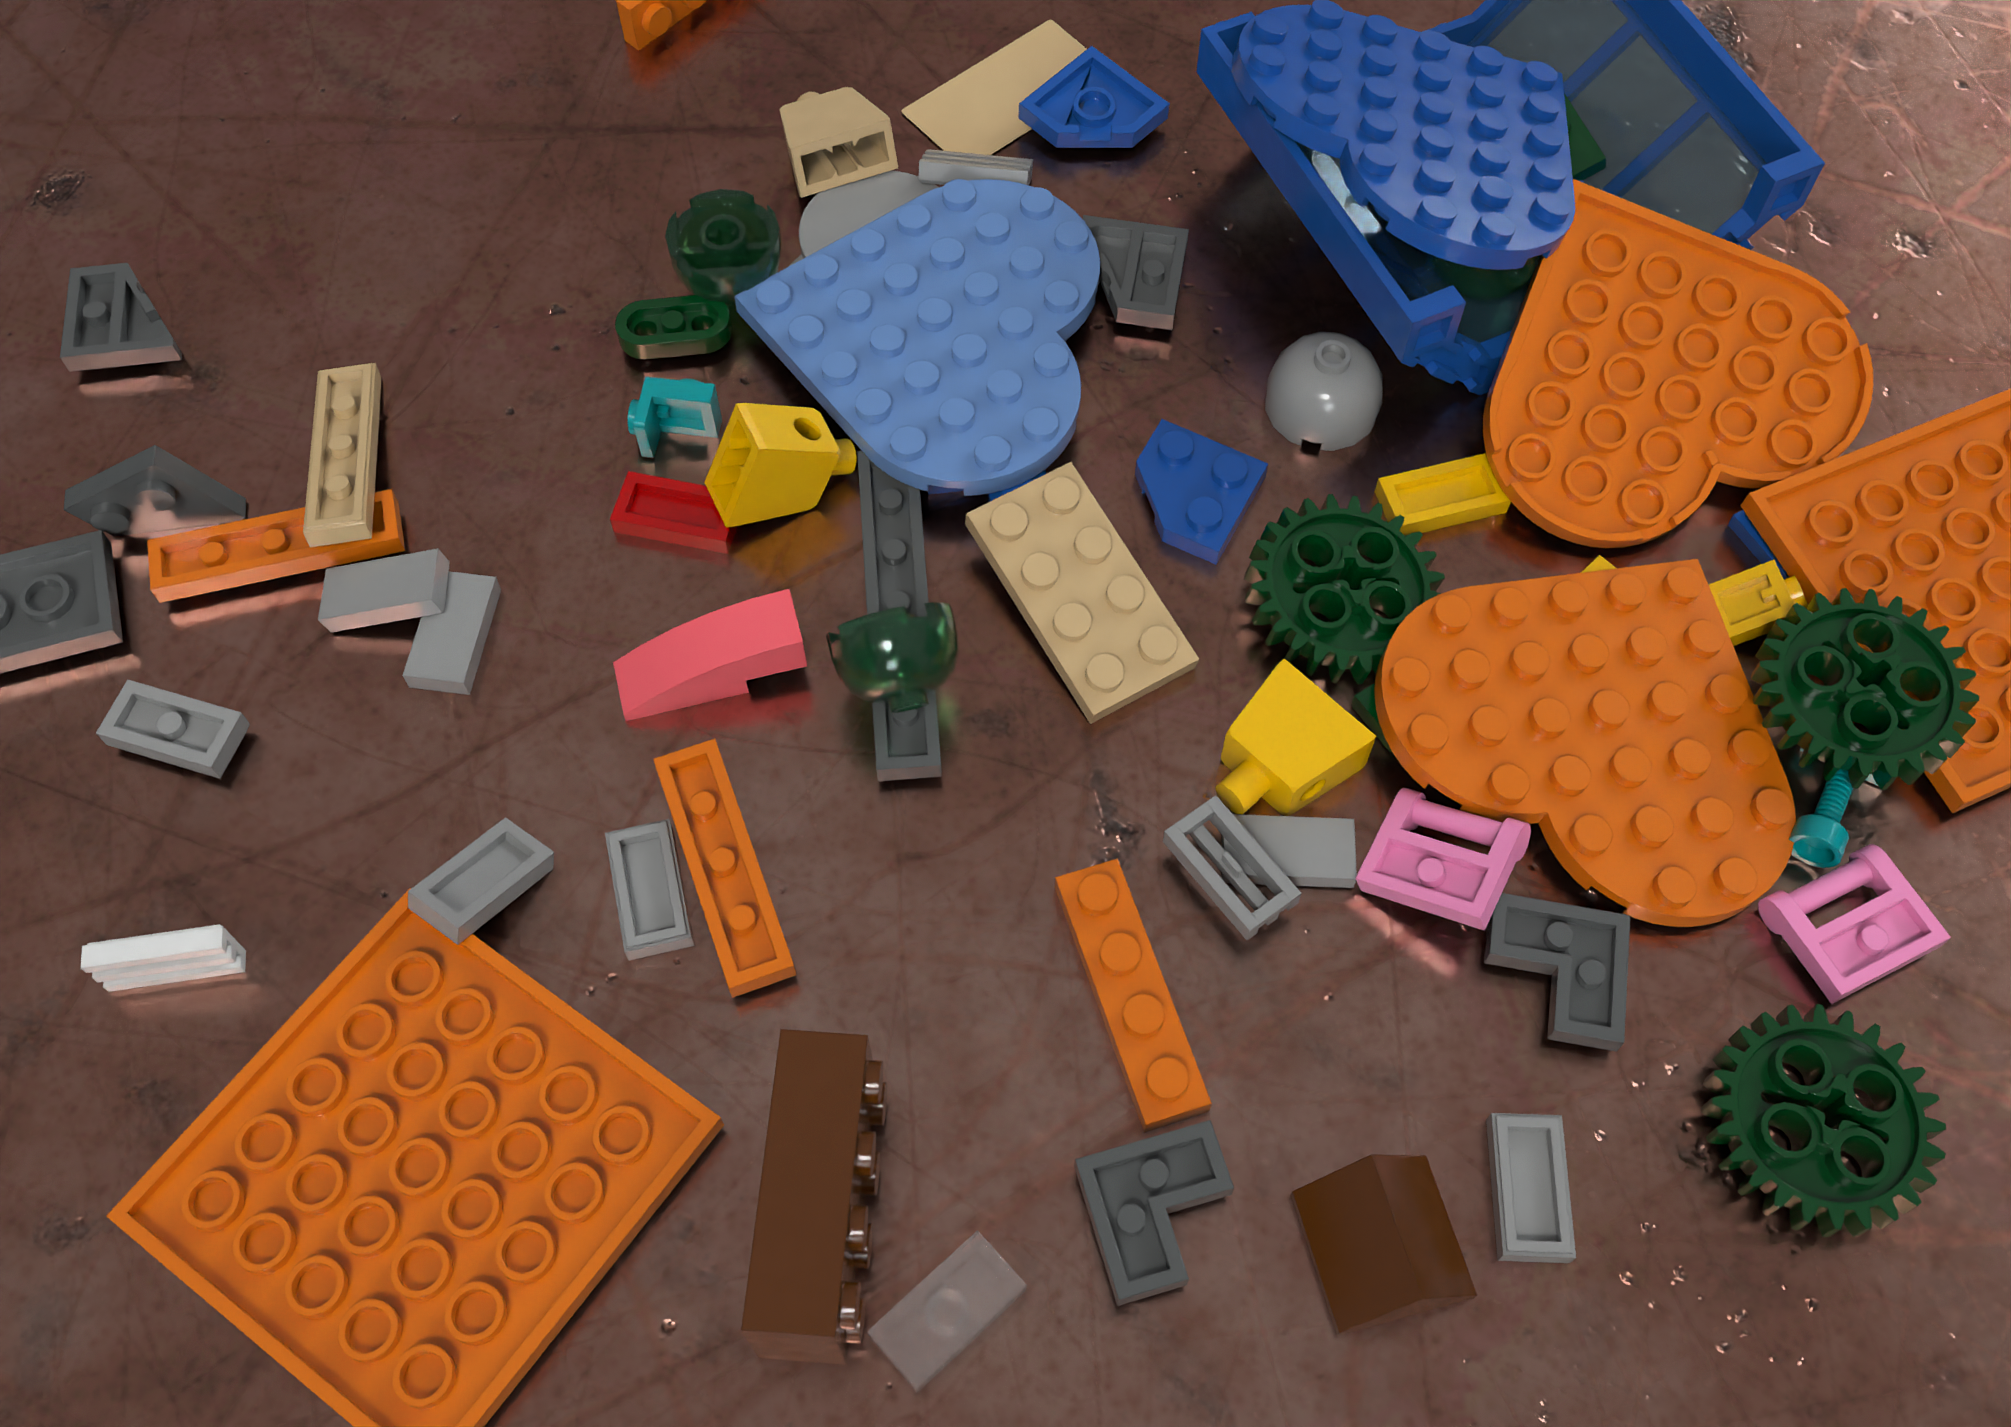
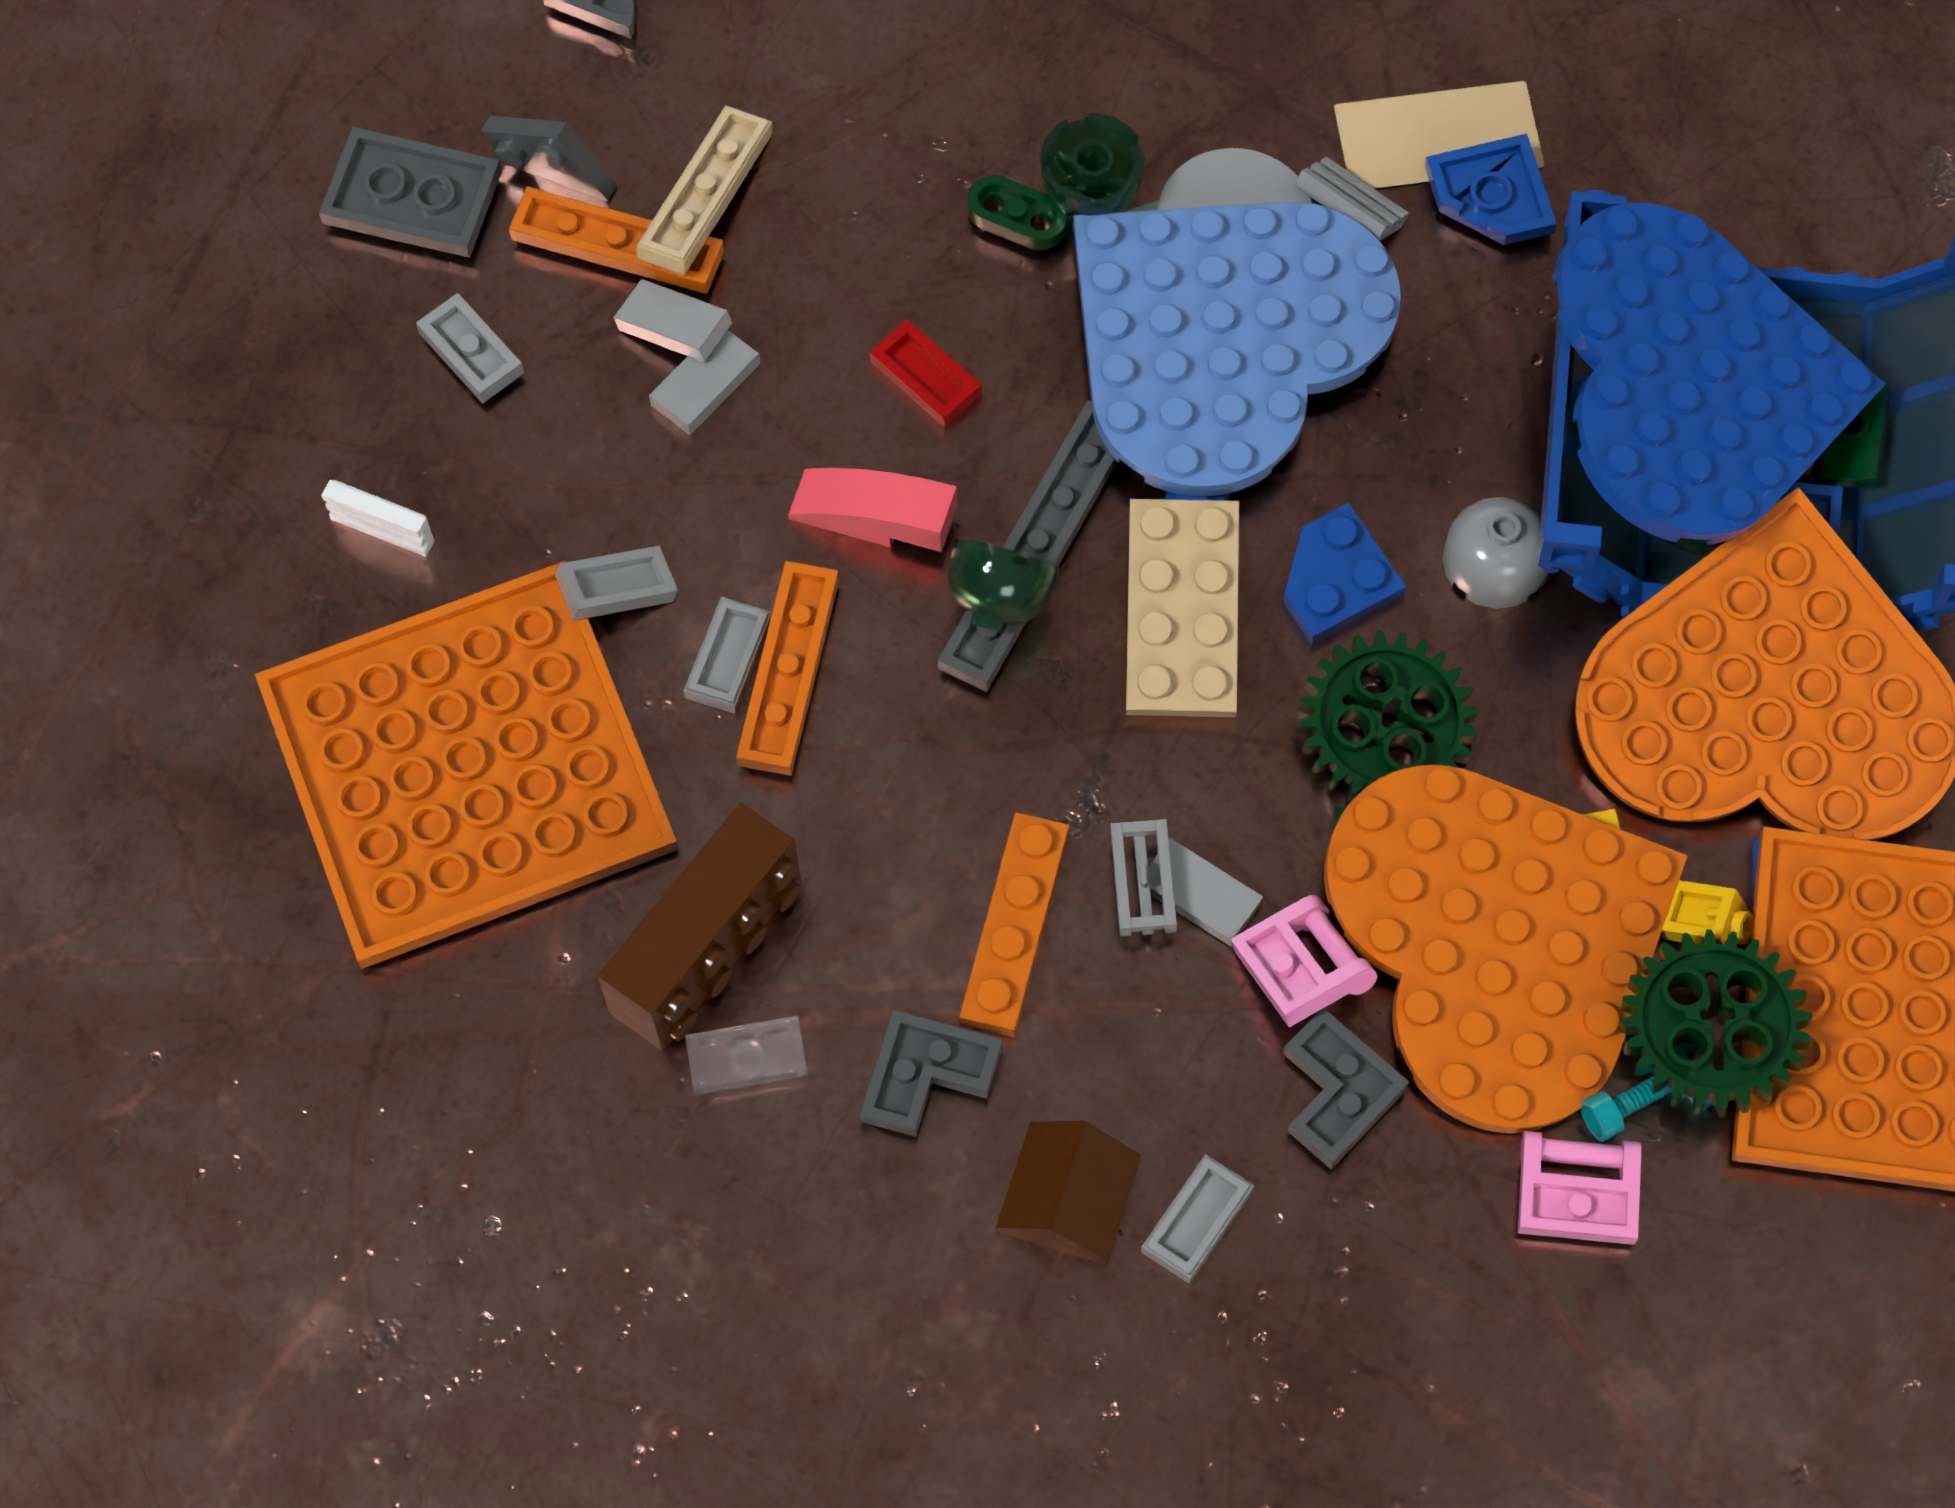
camera: 35 degrees right, 5 degrees up
teal bracket [627,377,722,458] -> none
yellow torso [704,403,857,528] -> none
tan torso [779,87,898,198] -> none
dark grey wing [1083,215,1189,330] -> none
yellow torso [1215,659,1376,816] -> none
yellow tile [1374,453,1511,536] -> none
dark green gear [1701,1004,1946,1237] -> none

